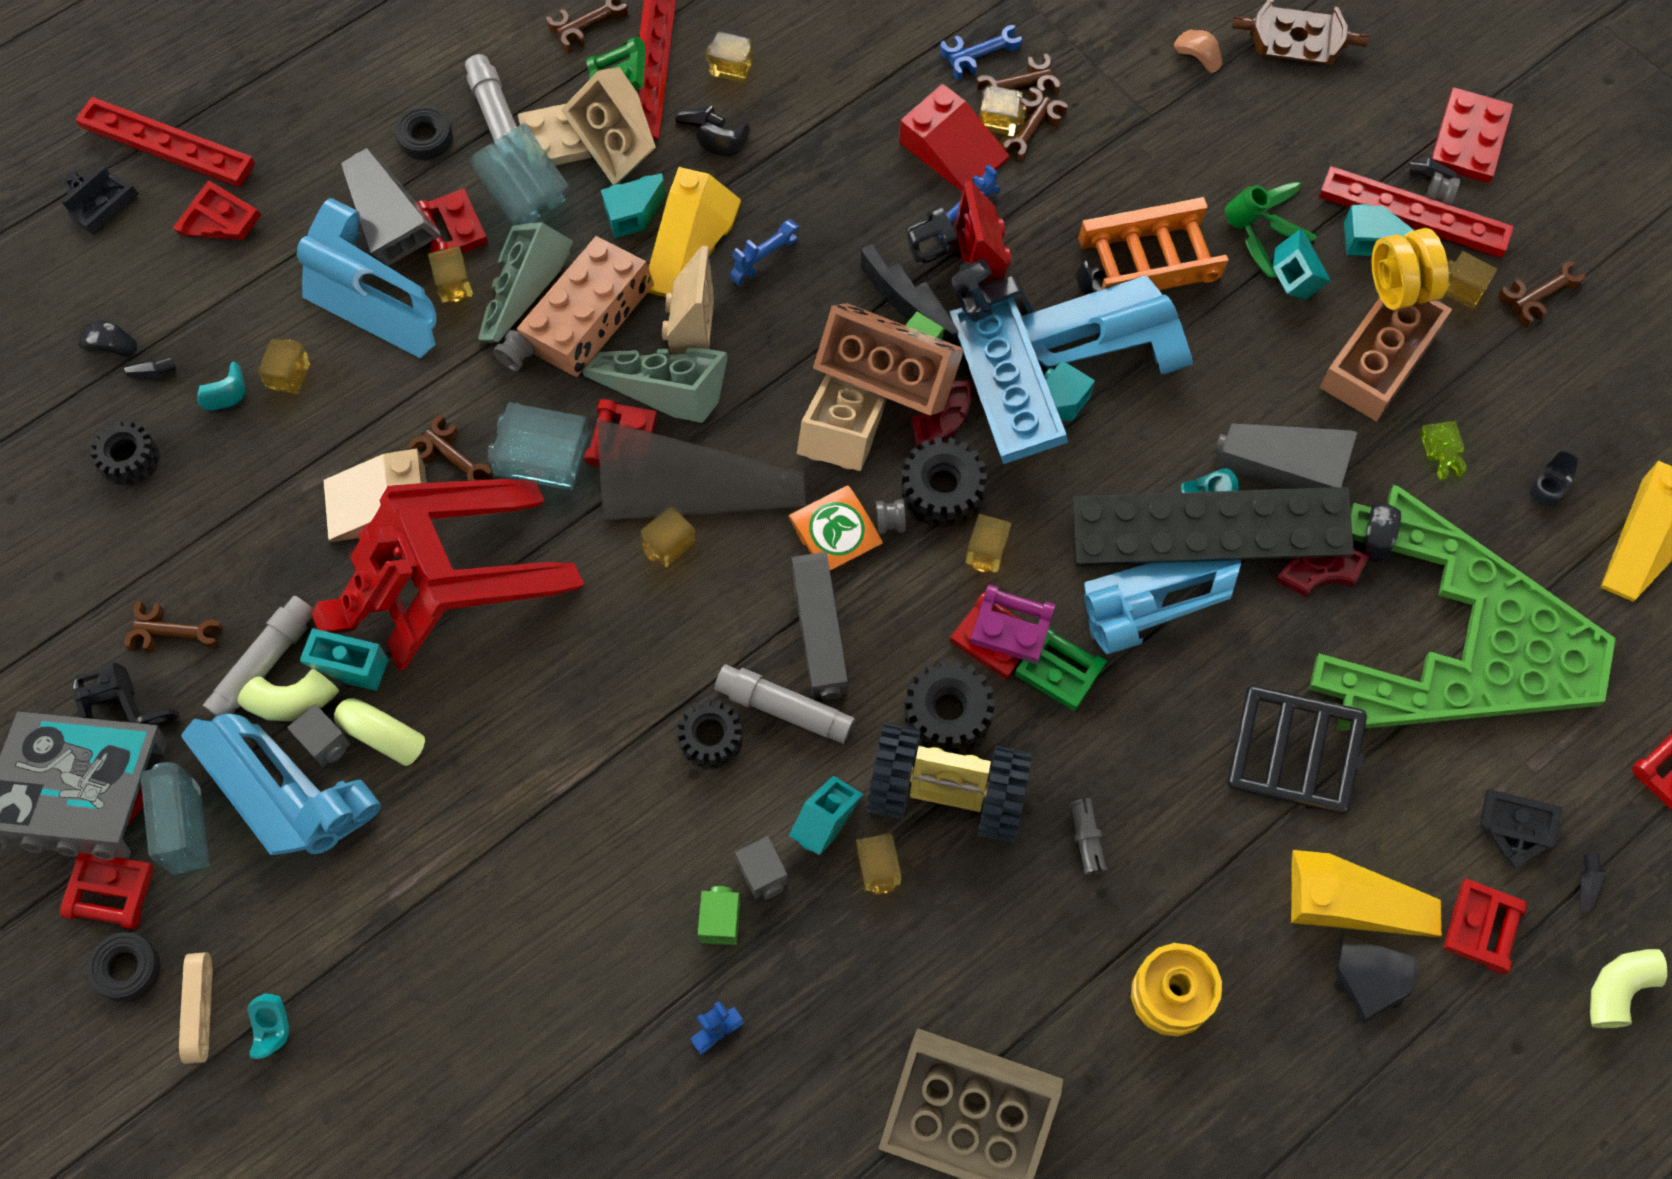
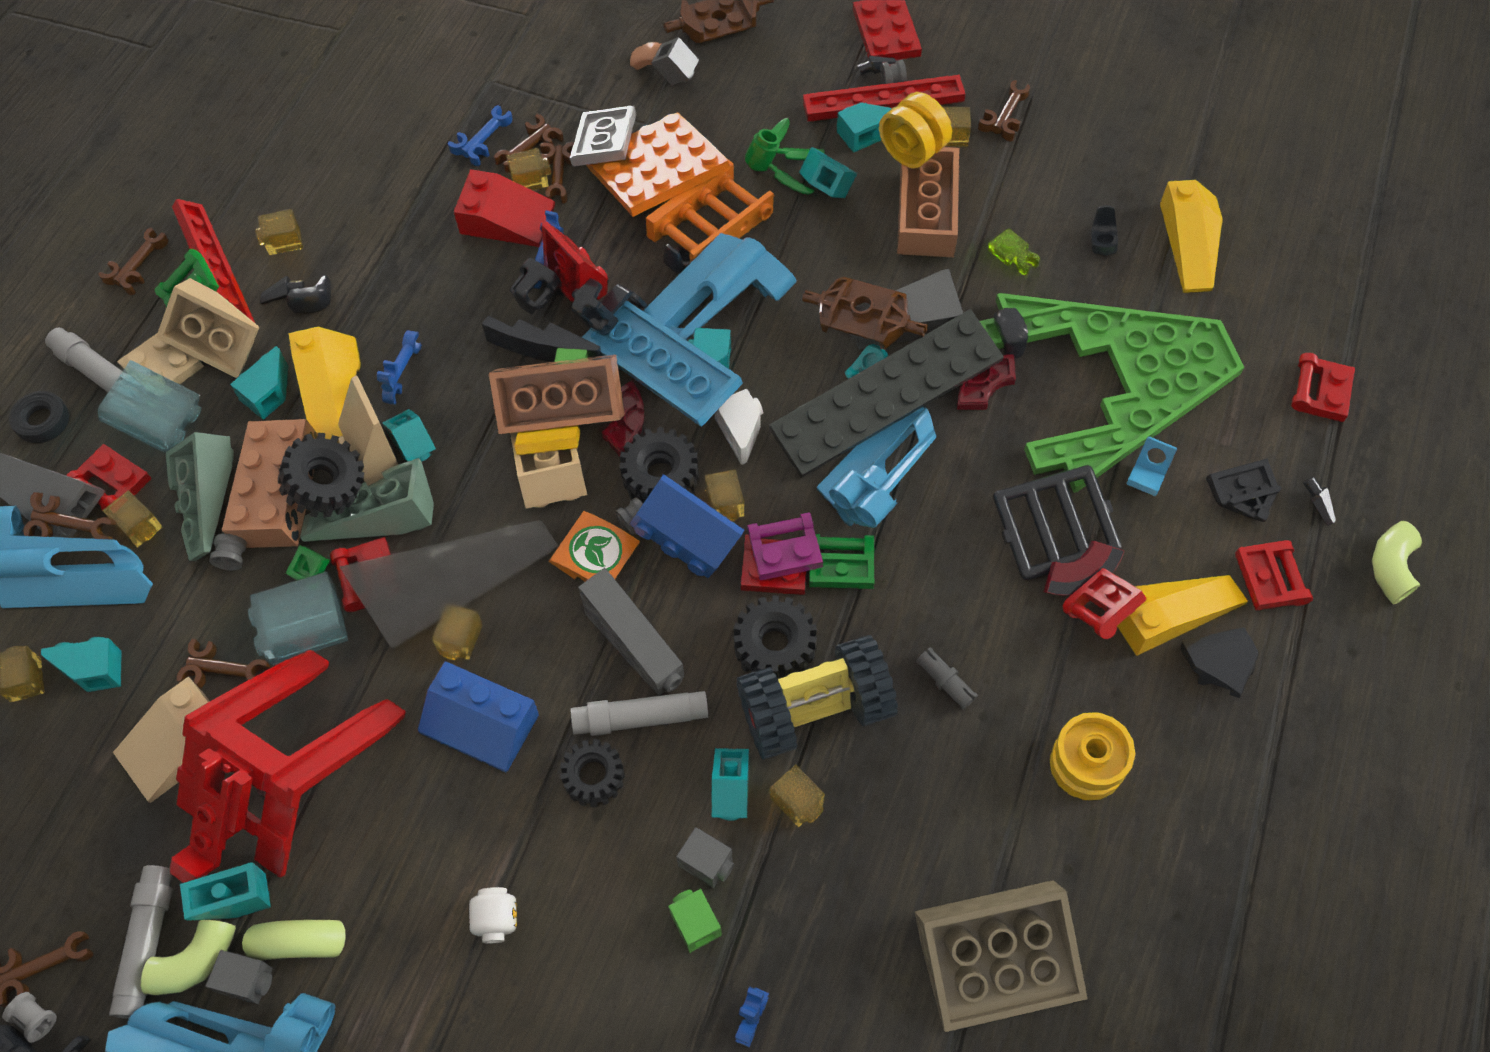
camera: 30 degrees left, 5 degrees down
none -> light grey bush [2,992,57,1042]
none -> reddish brown bar [23,492,116,540]
none -> teal slope [41,637,122,692]
none -> black tyre [277,433,365,518]
none -> green tile [285,545,330,588]
none -> teal slope [382,409,436,462]
none -> blue slope [418,661,539,773]
none -> white head [469,887,517,943]
none -> yellow tile [514,425,580,455]
none -> light grey tile [570,106,636,167]
none -> plate [586,112,730,217]
none -> blue slope [630,474,745,578]
none -> dark grey brick [651,37,699,85]
none -> white slope [715,389,763,465]
none -> reddish brown plate [802,277,928,350]
none -> dark red tile [1043,541,1125,595]
none -> red plate [1063,568,1147,639]
none -> dark azure bracket [1126,436,1177,496]

